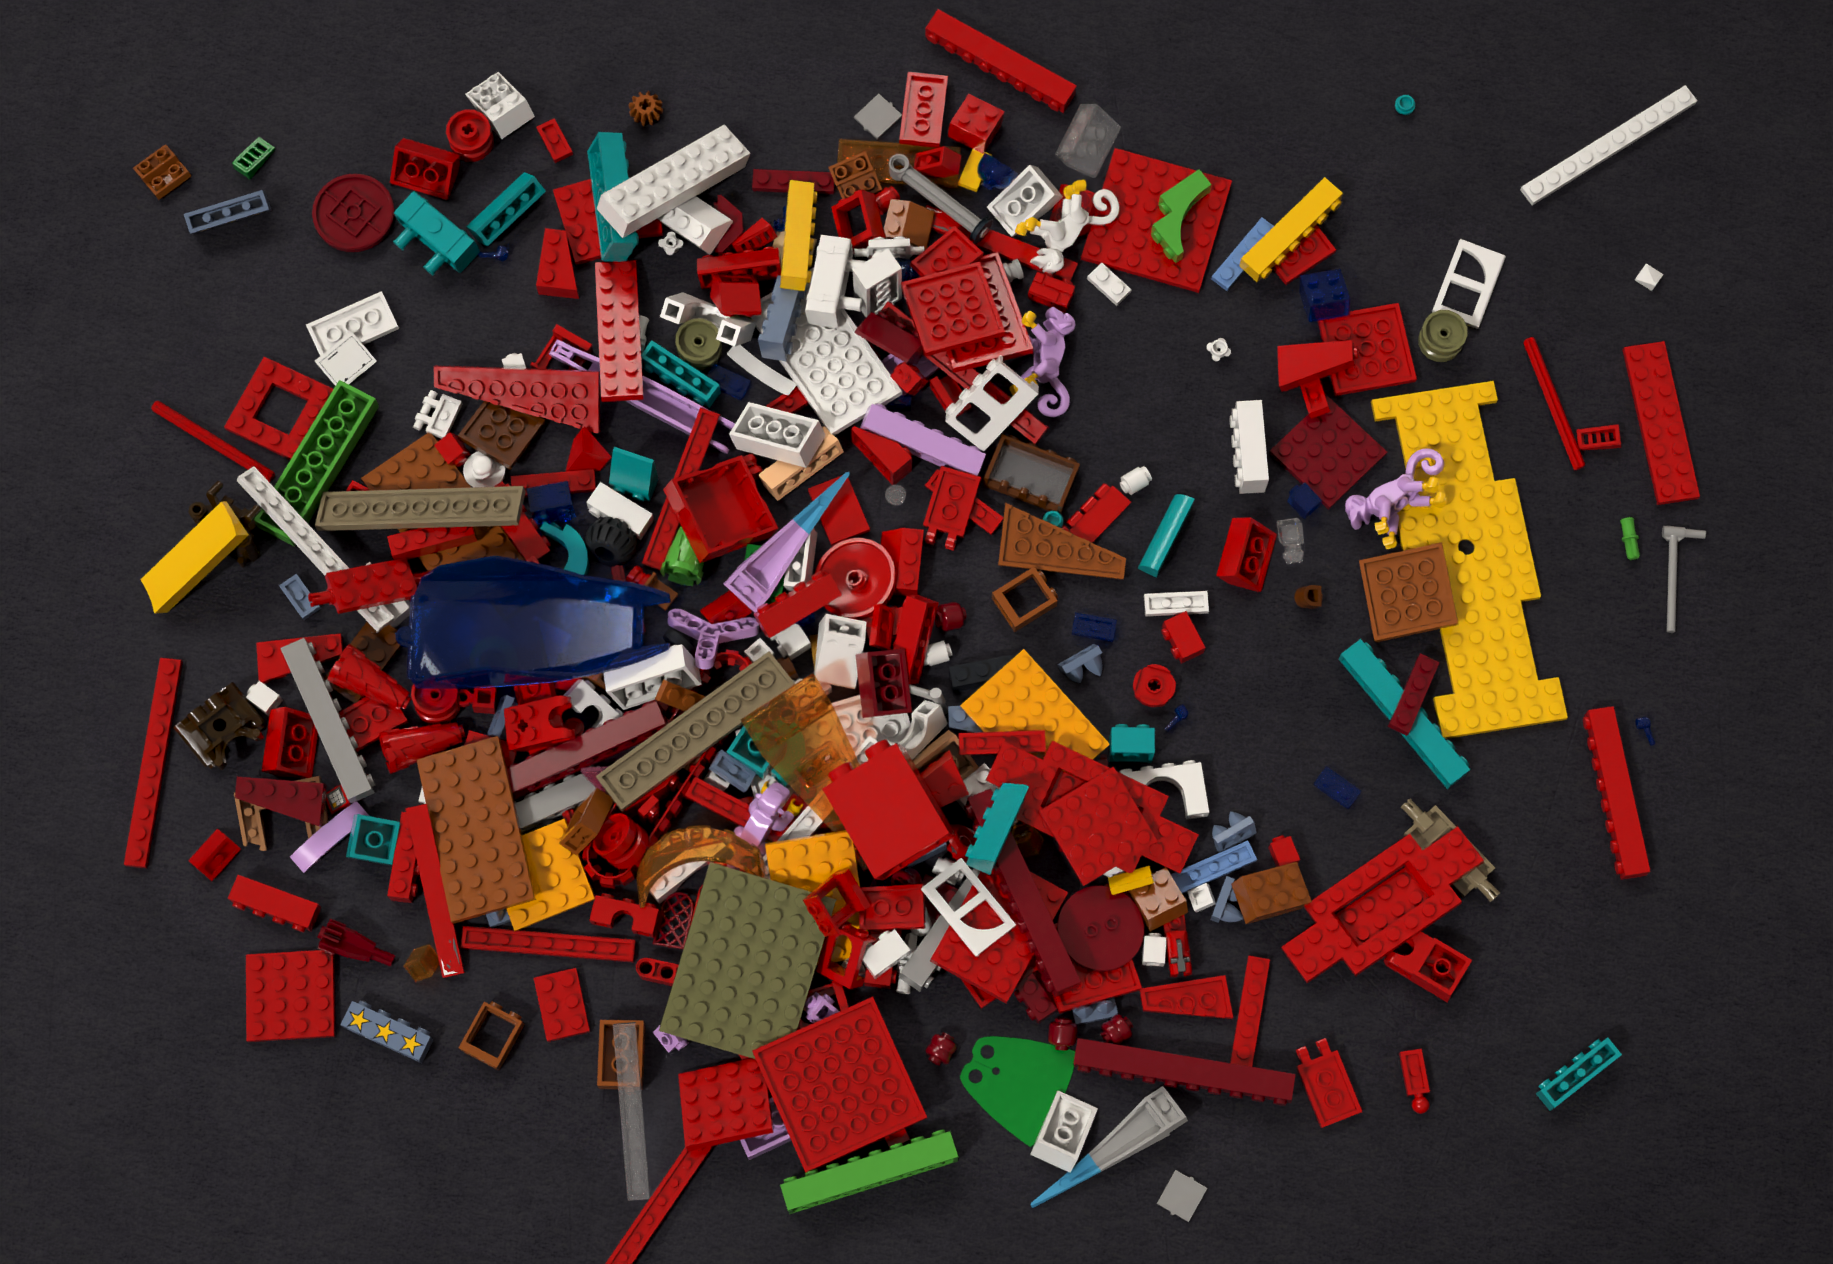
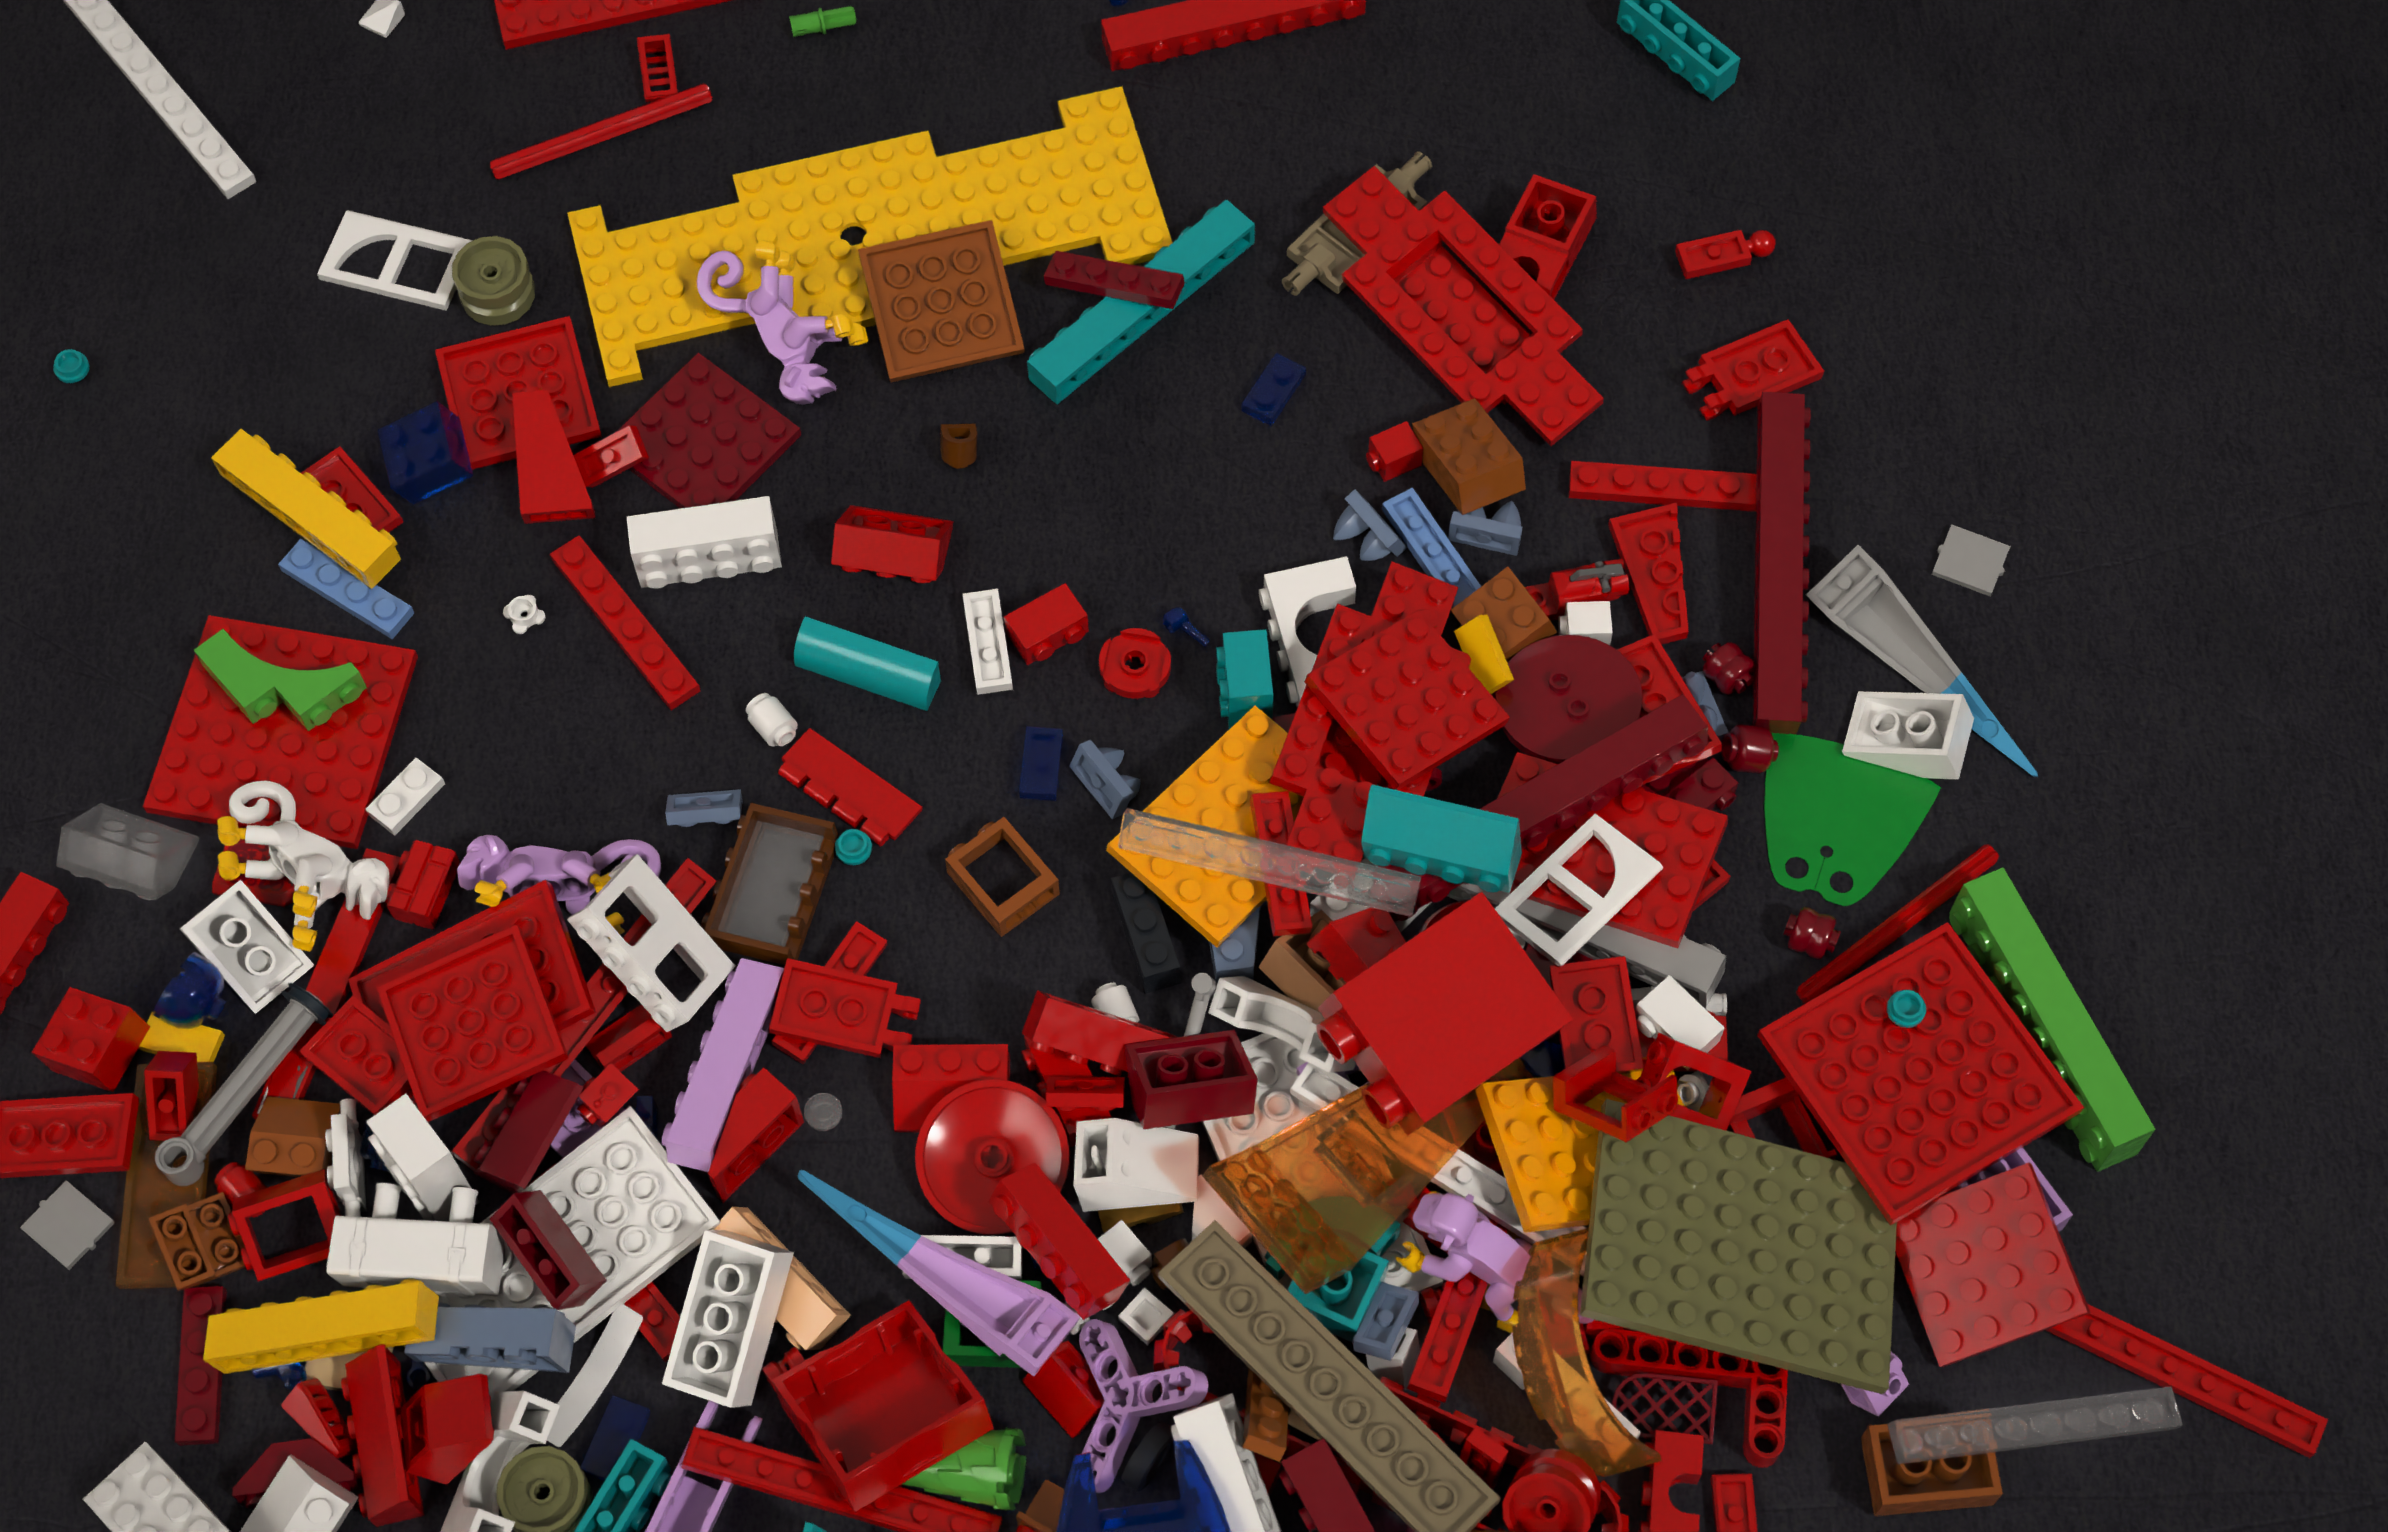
camera: 95 degrees left, 10 degrees down
lavender brick [803,992,840,1023] -> none
red tile [808,476,870,546] -> none
dark red head [934,602,967,631] -> none
dark orange wing [998,503,1126,580] -> none
light grey wheel [1003,259,1024,283] -> none
white plate [1187,883,1216,912] -> none
clear brick [1277,518,1304,564] -> none
clear blue brick [1287,483,1322,519] -> none
none -> dark red brick [489,1190,607,1310]
none -> red plate [550,535,701,711]
none -> sand blue plate [665,789,743,827]
none -> clear plate [1118,808,1421,917]
none -> red axle [1796,844,1999,1004]
none -> teal plate [1887,990,1926,1028]

